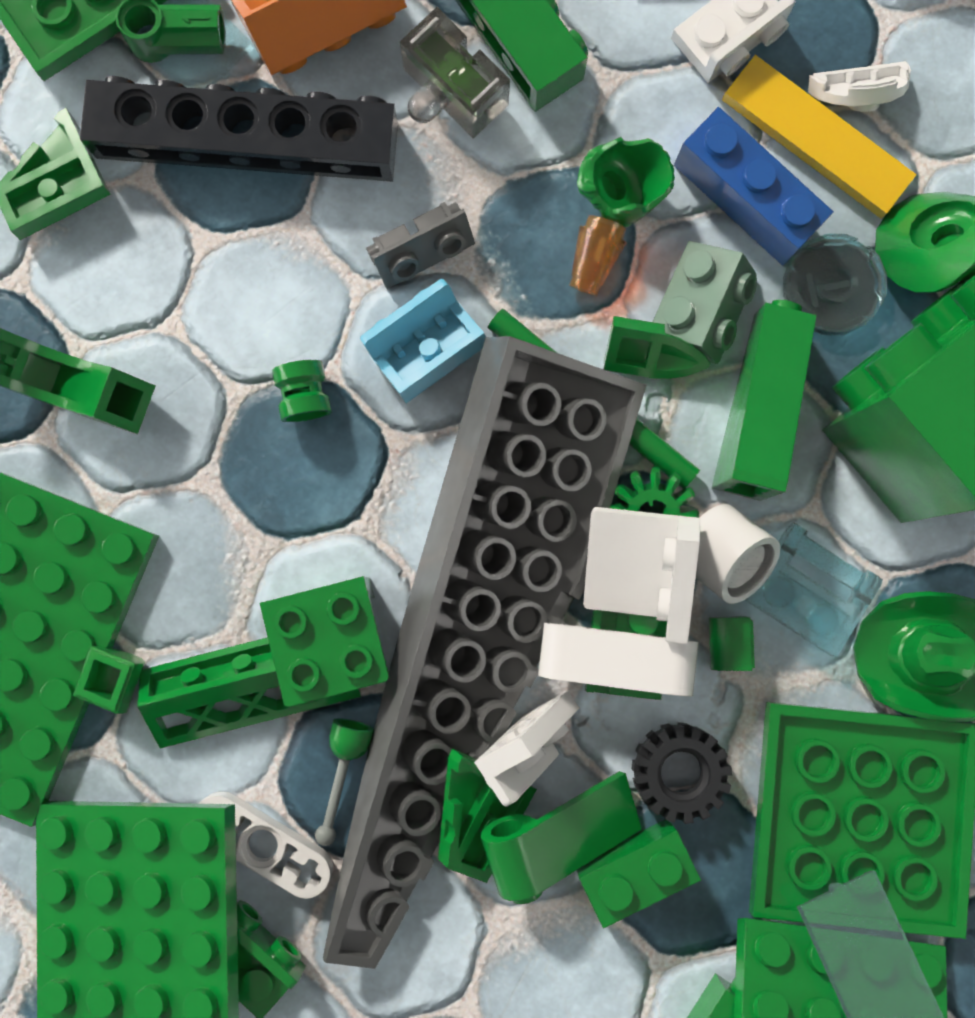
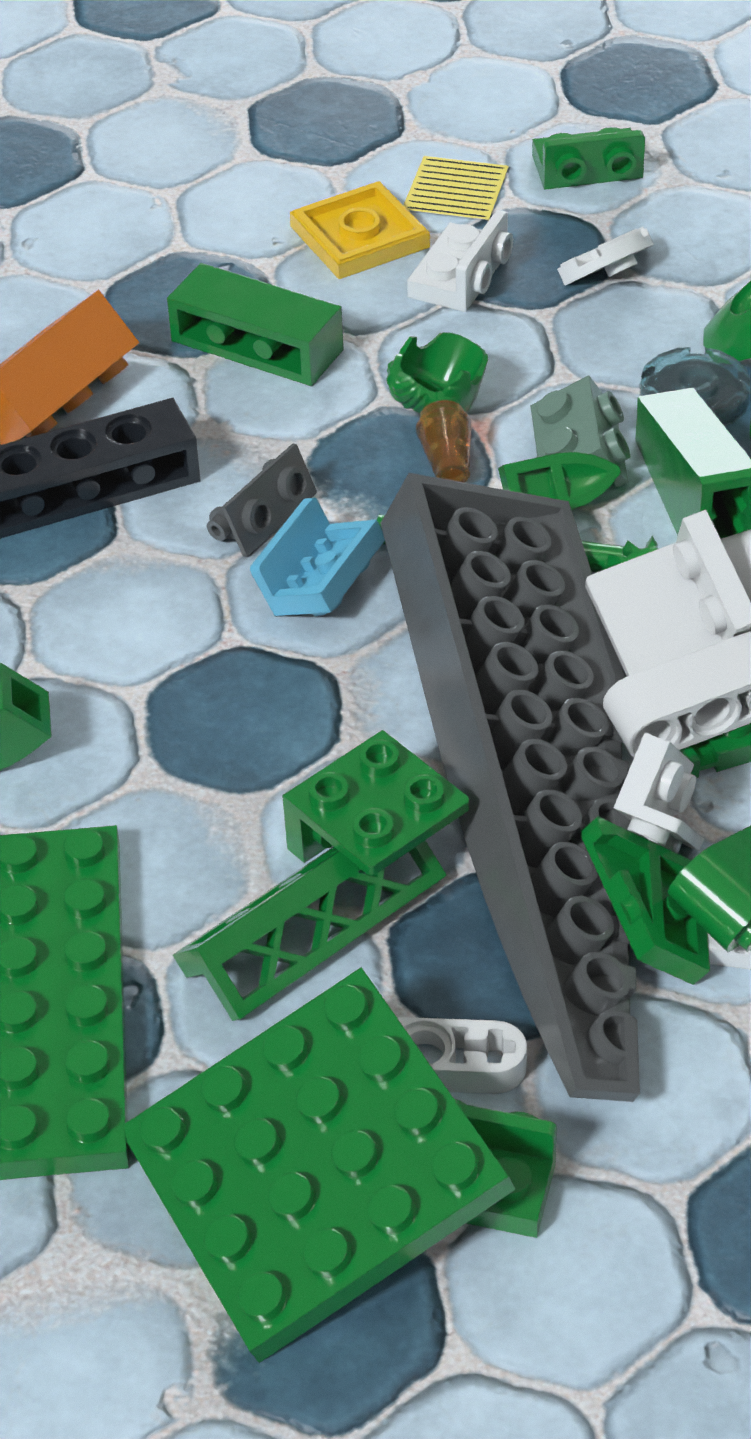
camera: 25 degrees left, 40 degrees down
green brick [73,646,145,714] -> none
green wheel [272,360,332,422] -> none
hinge [315,718,374,846] -> none
clear smoke piece [400,7,510,138] -> none
blue brick [674,106,834,266] -> none
yellow tile [722,54,917,219] -> none

